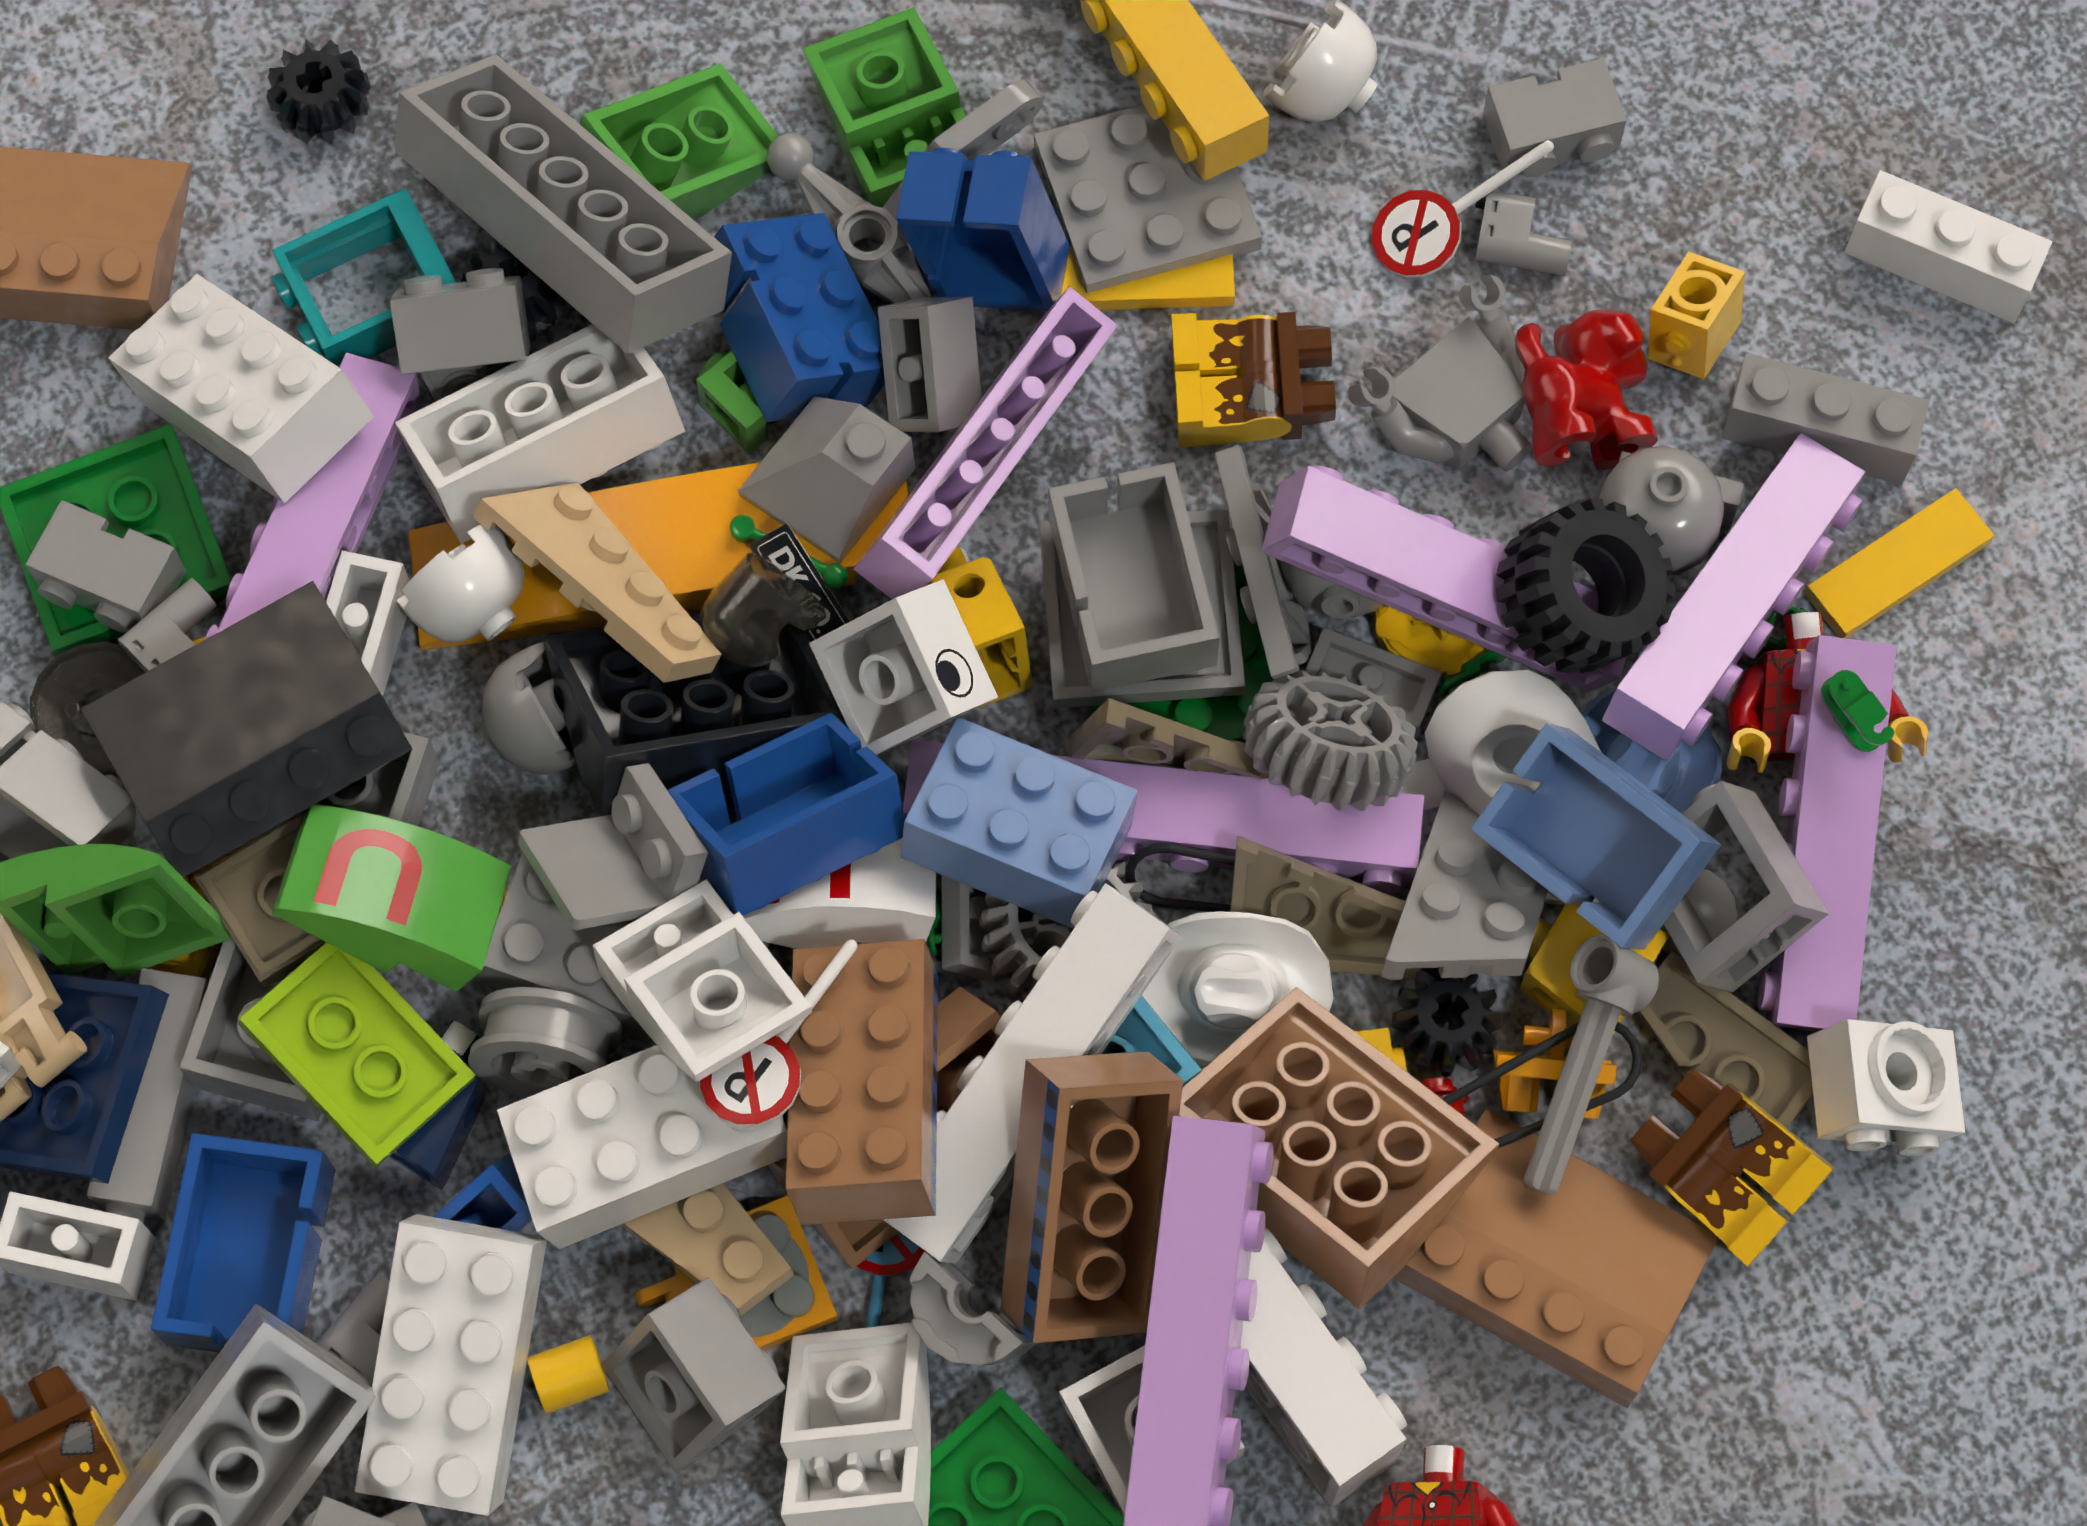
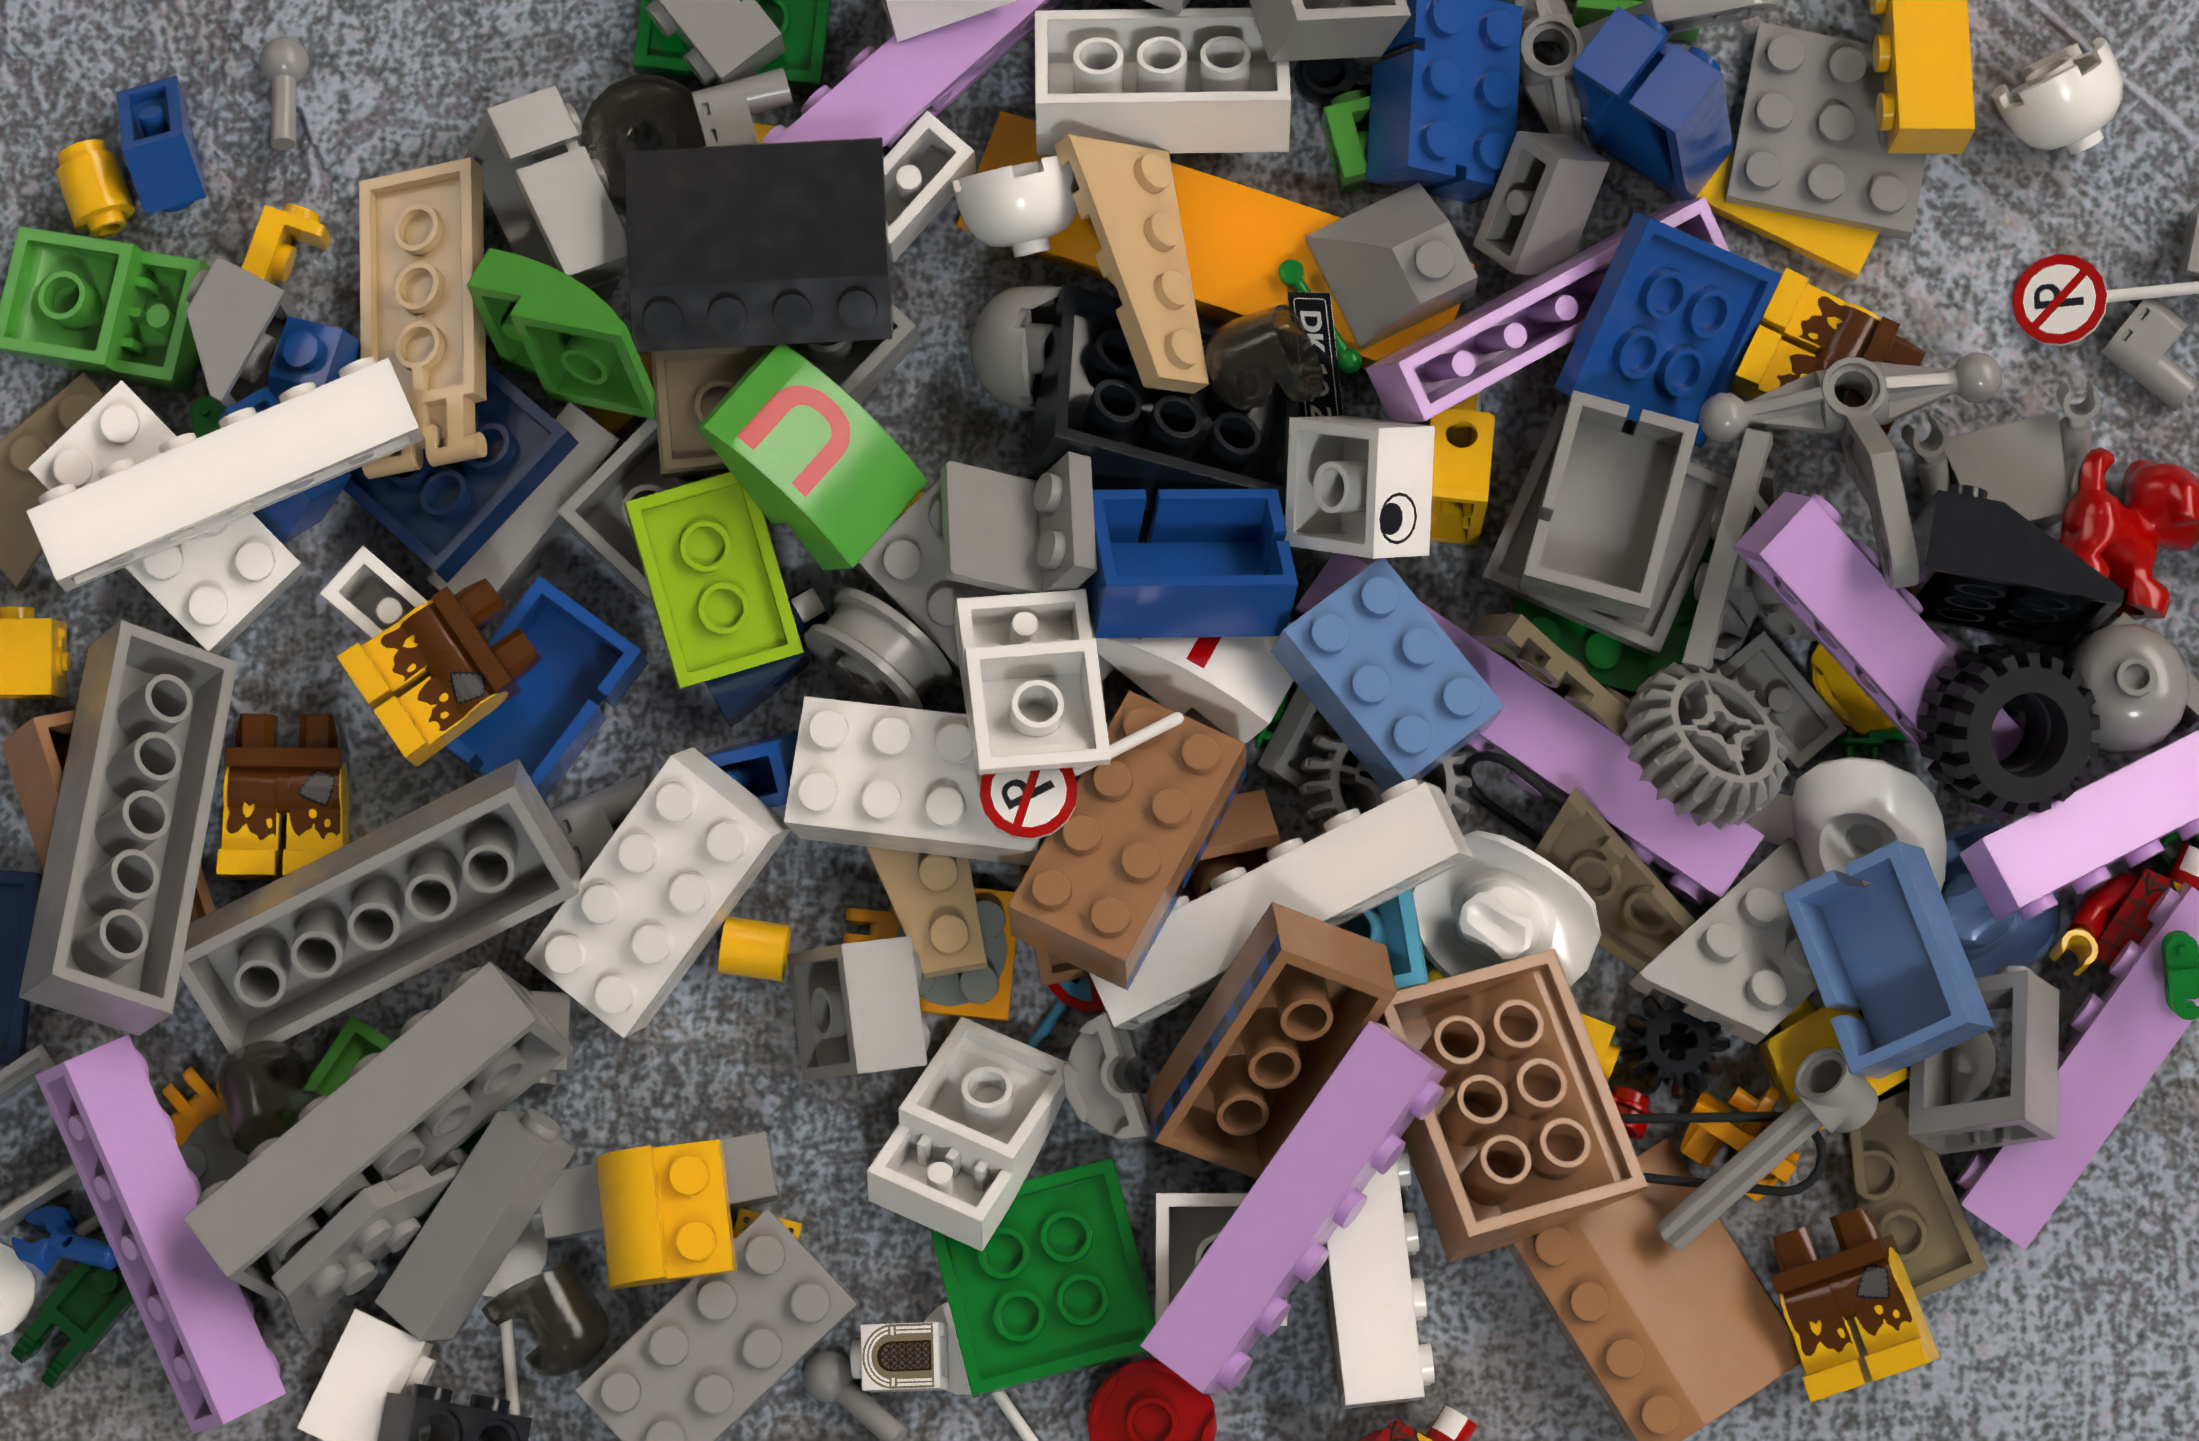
camera: 30 degrees right, 10 degrees up
white brick [1807,1019,1965,1156] -> none
none -> hips [336,578,542,767]
none -> black plate [1293,58,1372,107]
none -> blue plate [1554,211,1782,448]
none -> light grey piece [1699,352,2002,590]
none -> black slope [1904,484,2124,650]

